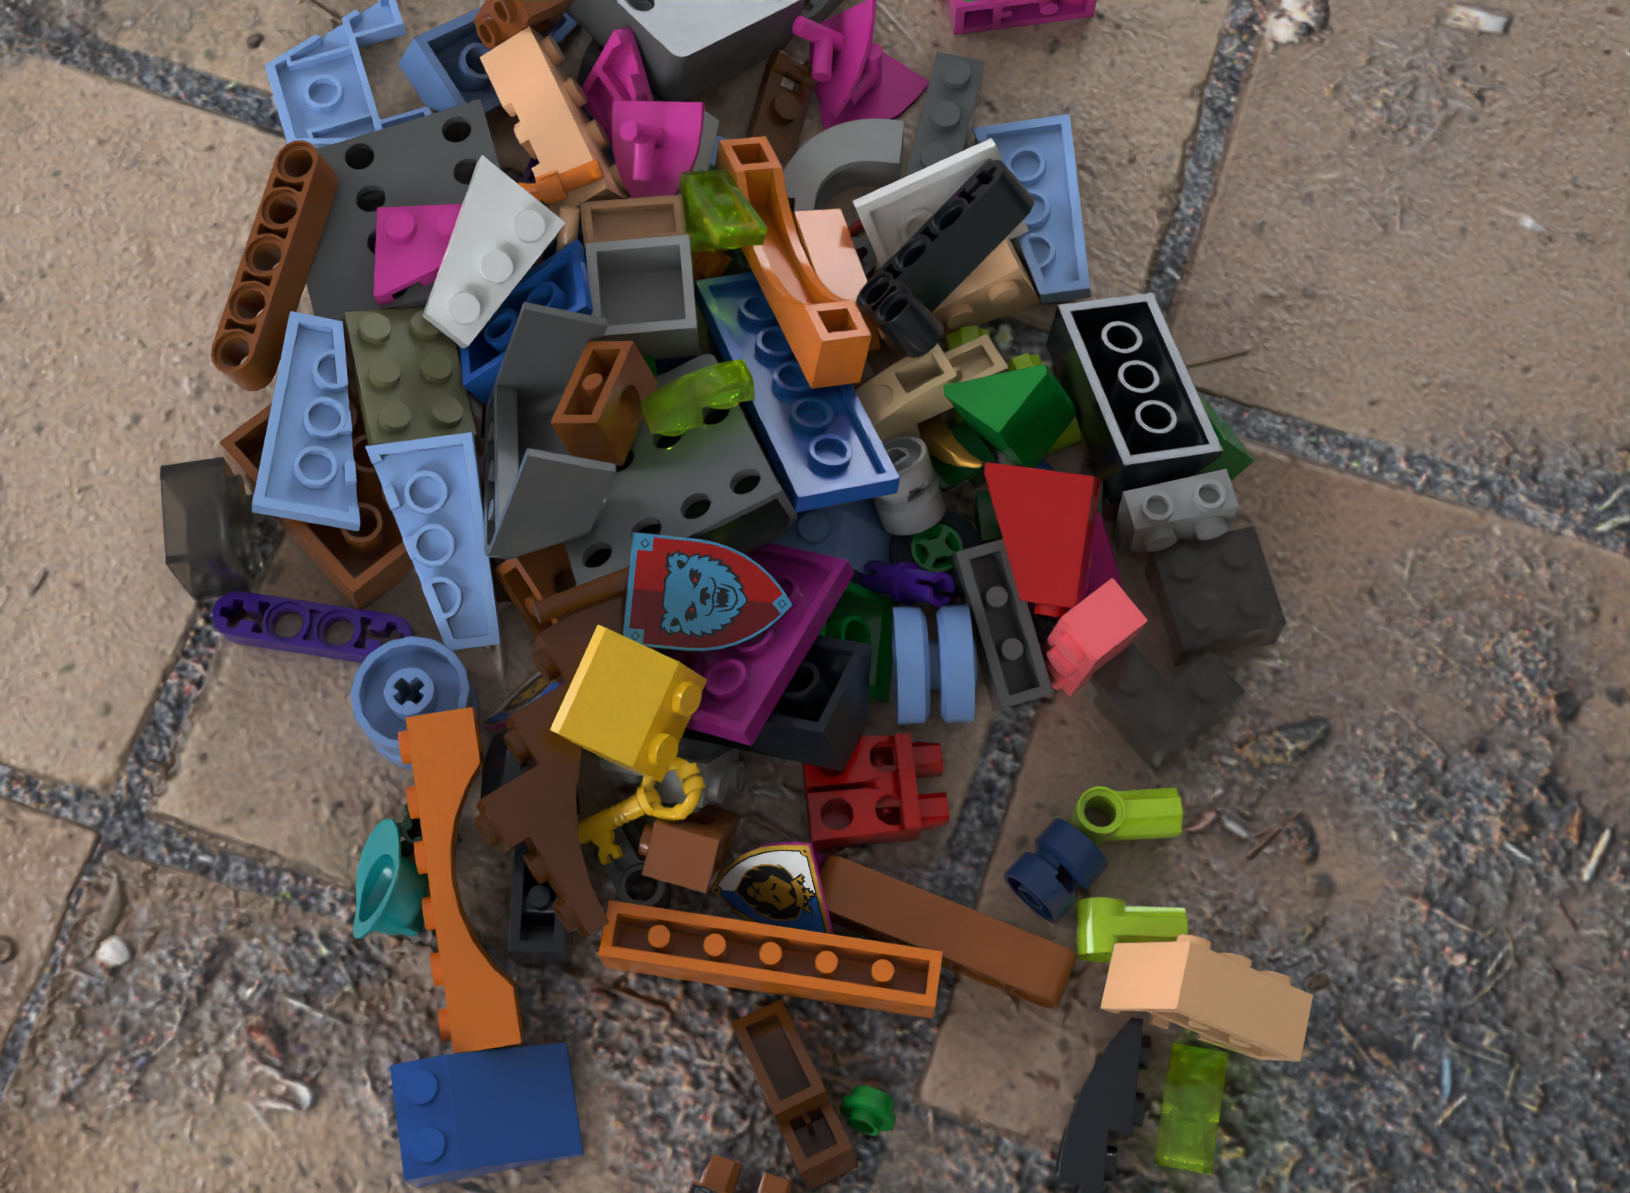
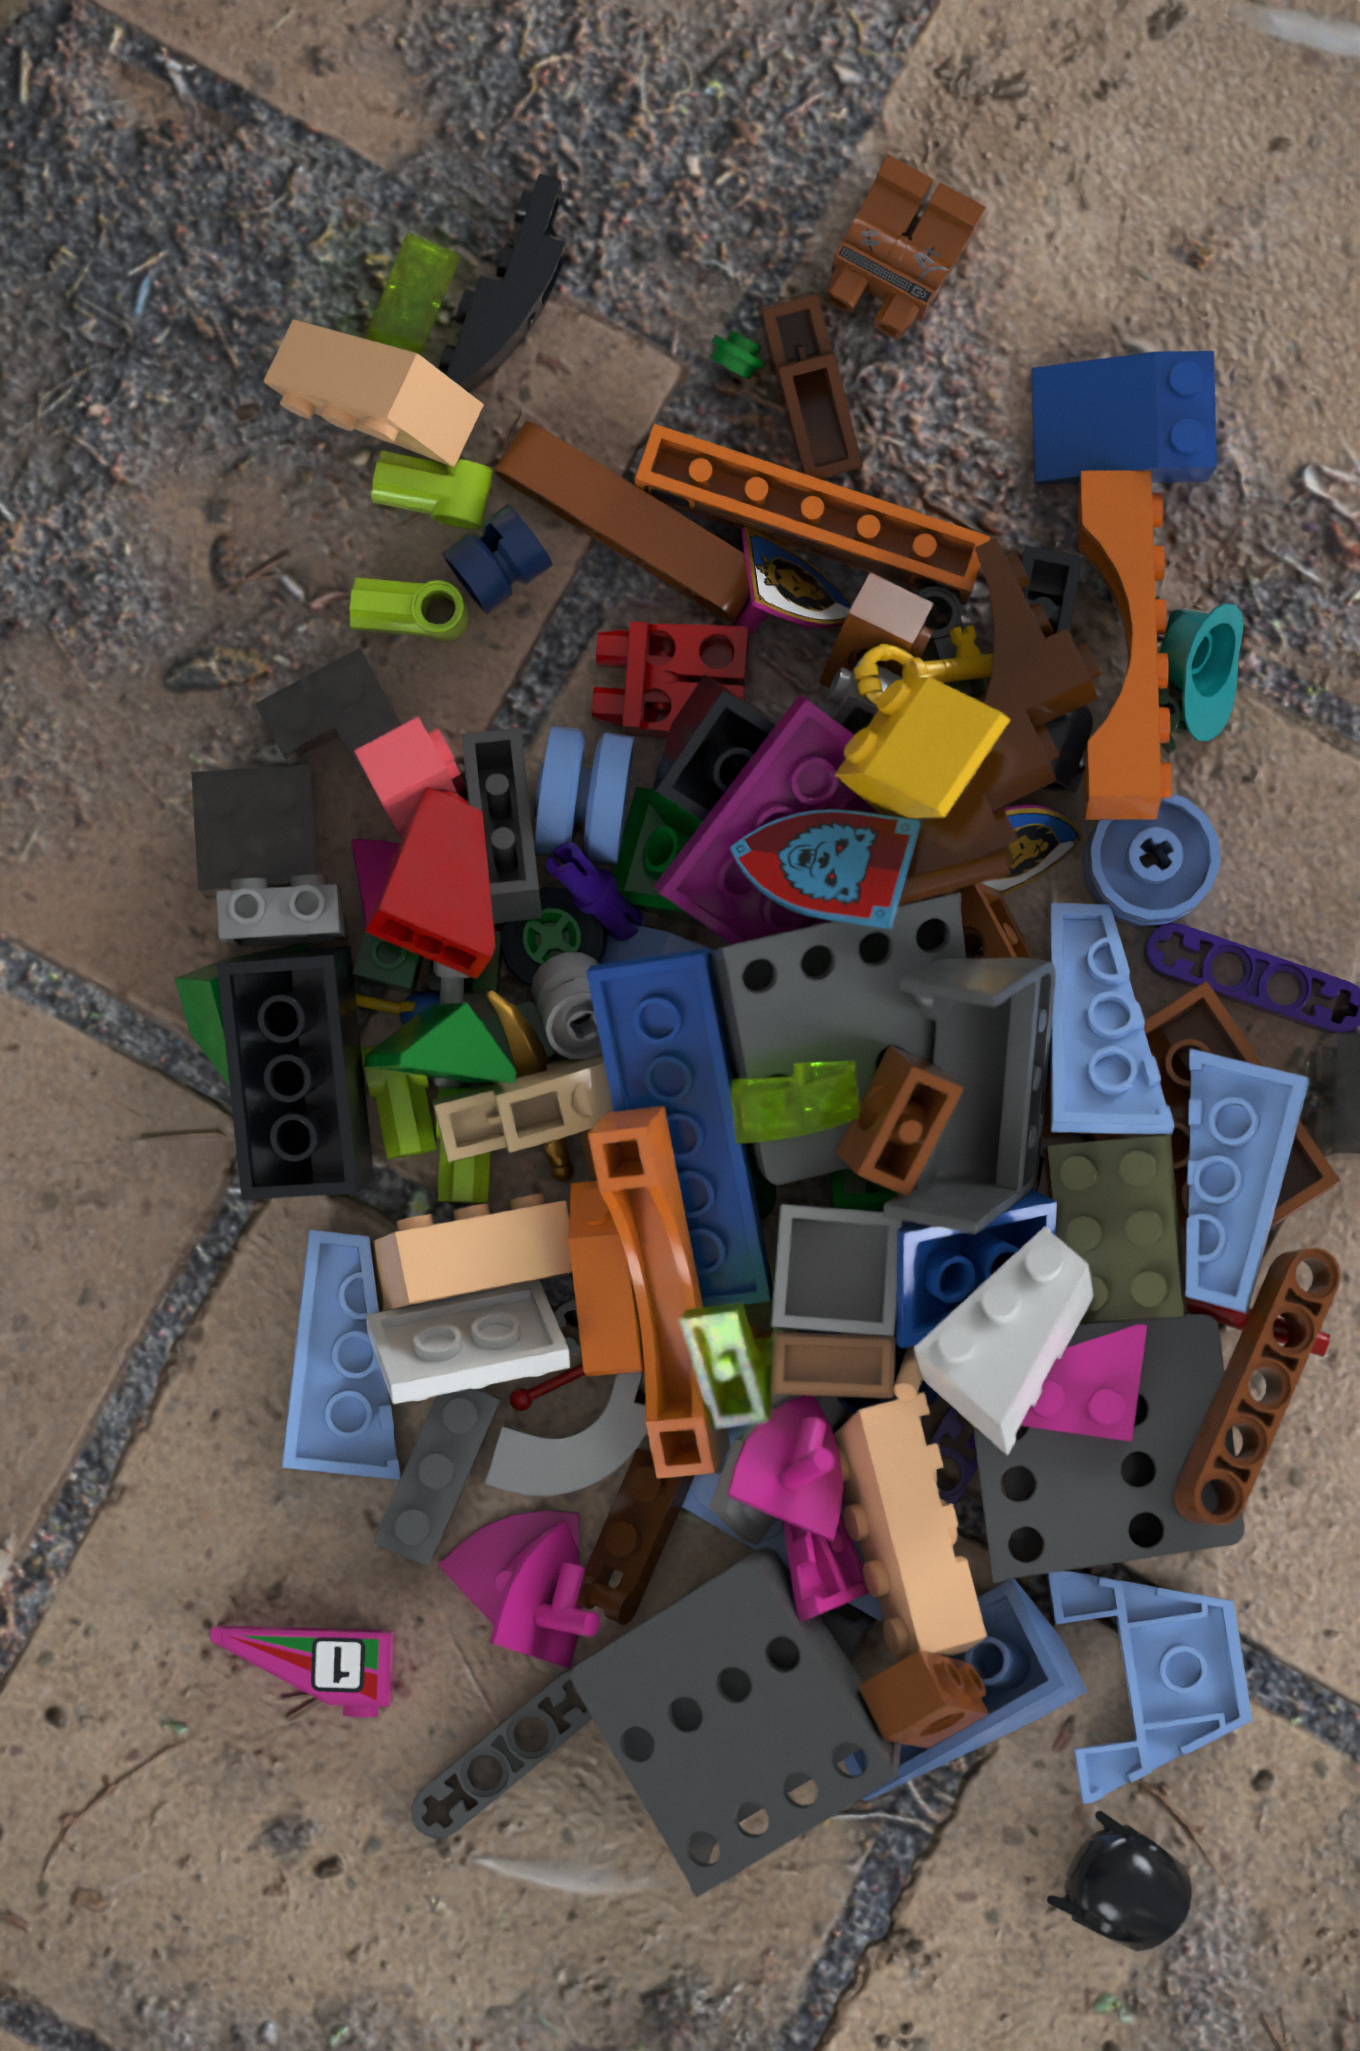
camera: 175 degrees left, 15 degrees up
orange piece [517,159,605,206] -> none
black beam [856,160,1034,358] -> none

